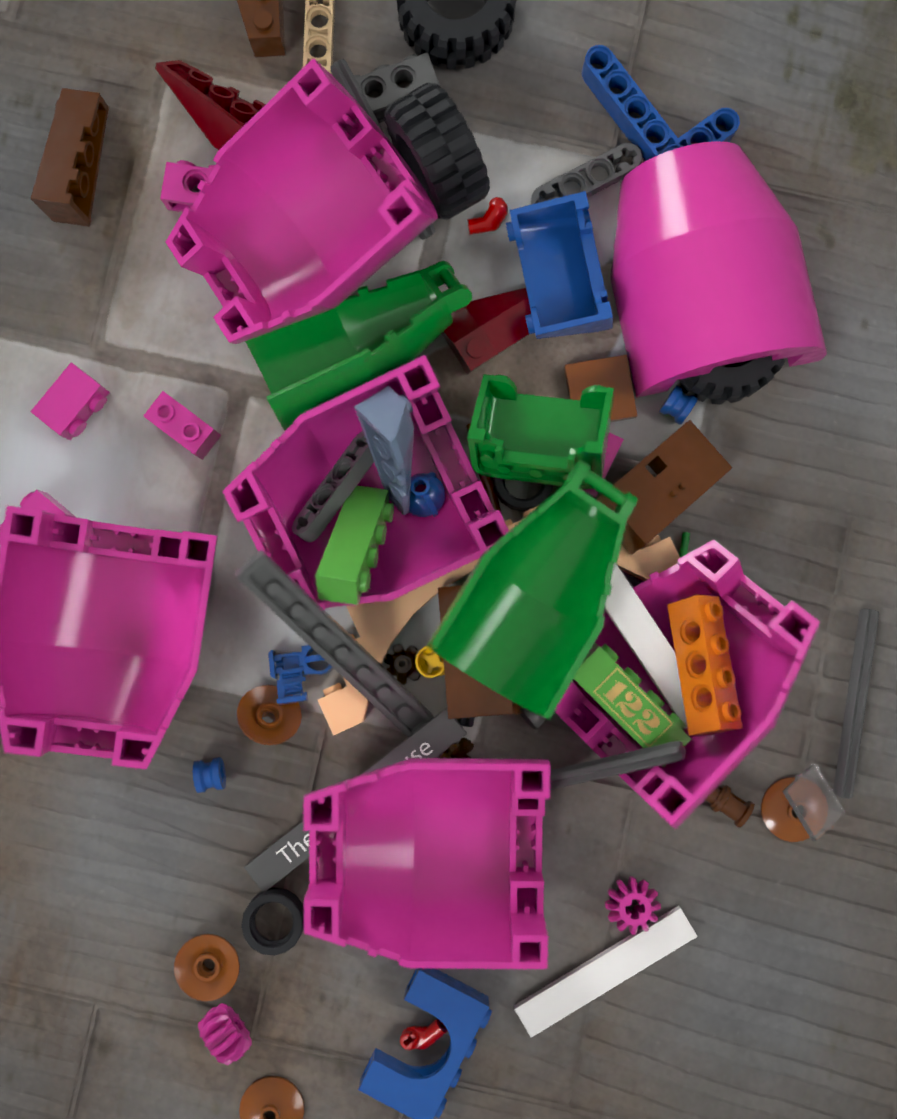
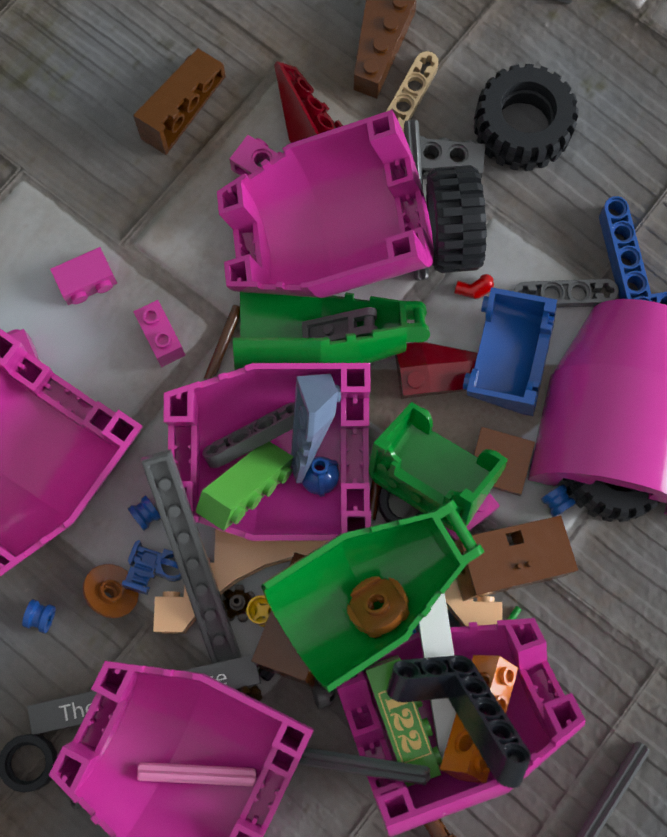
camera: 25 degrees right, 10 degrees down
none -> blue wheel [127,495,161,531]
none -> bright pink axle [137,762,256,786]
none -> reddish brown bar [203,305,240,380]
none -> dark grey plate [302,307,378,342]
none -> dark orange plate [347,576,409,638]
none -> black beam [386,655,531,788]

